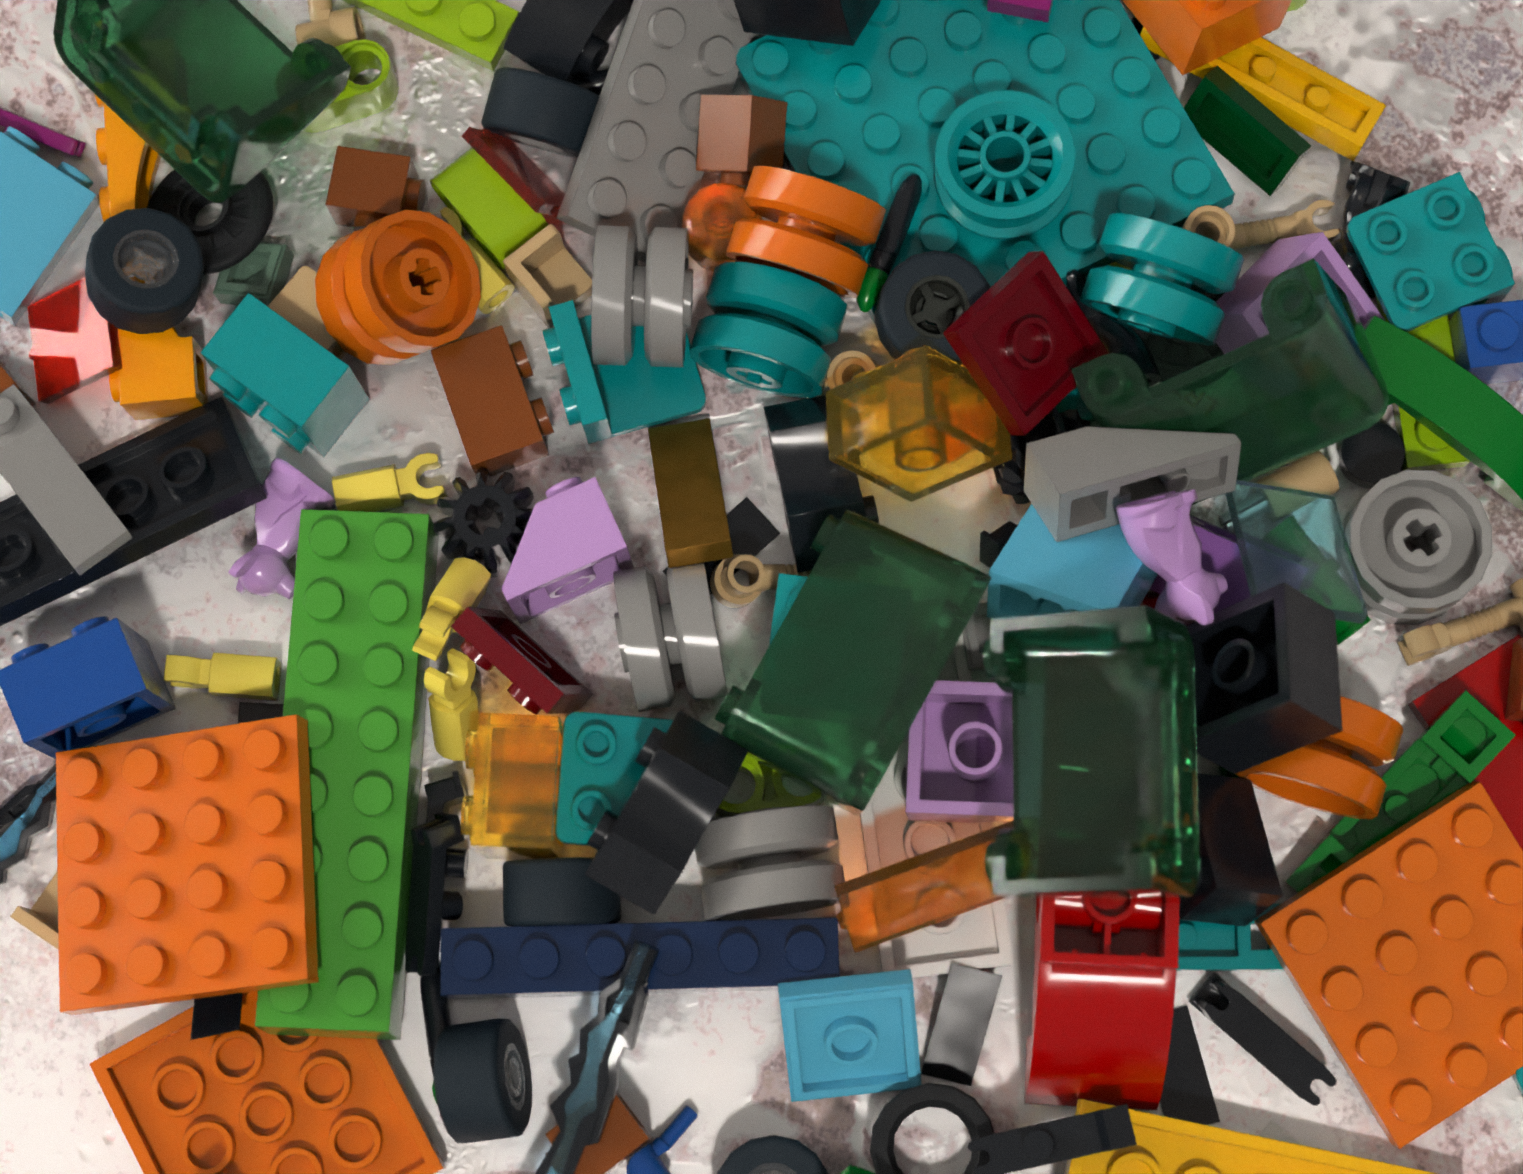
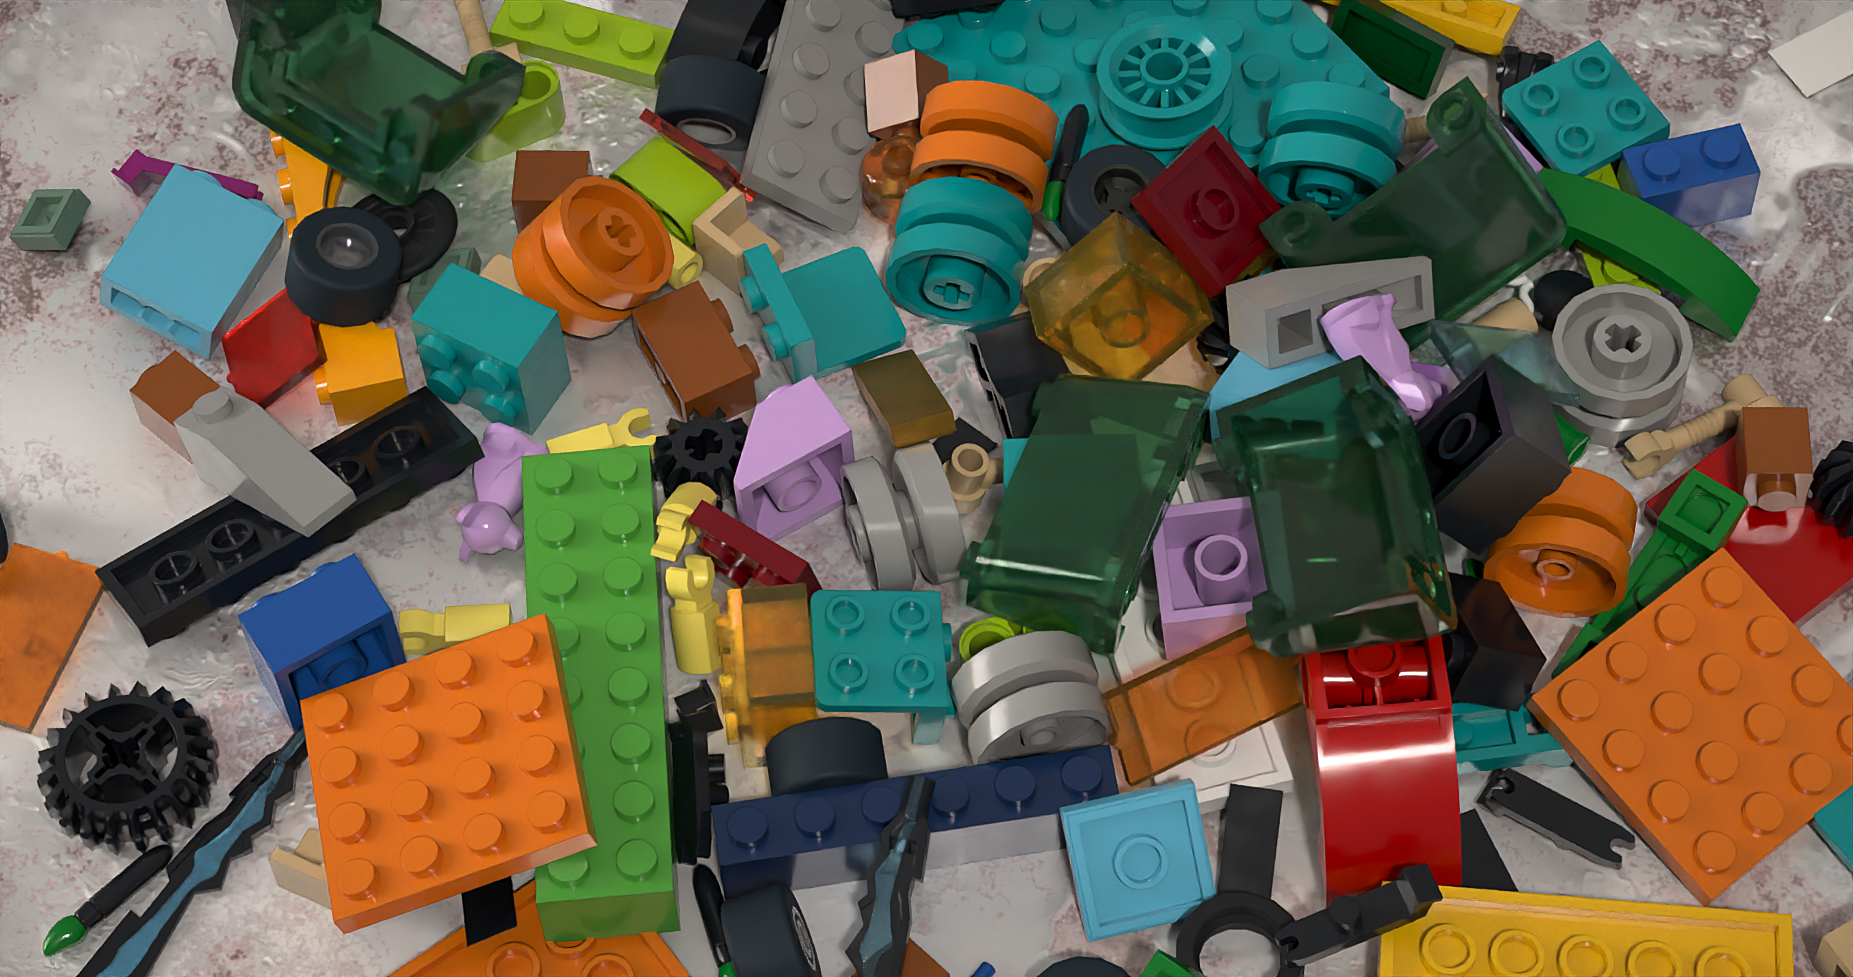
camera: 10 degrees left, 20 degrees down
black brick [584,710,749,915] -> none
light grey wheel [591,225,693,367] -> none

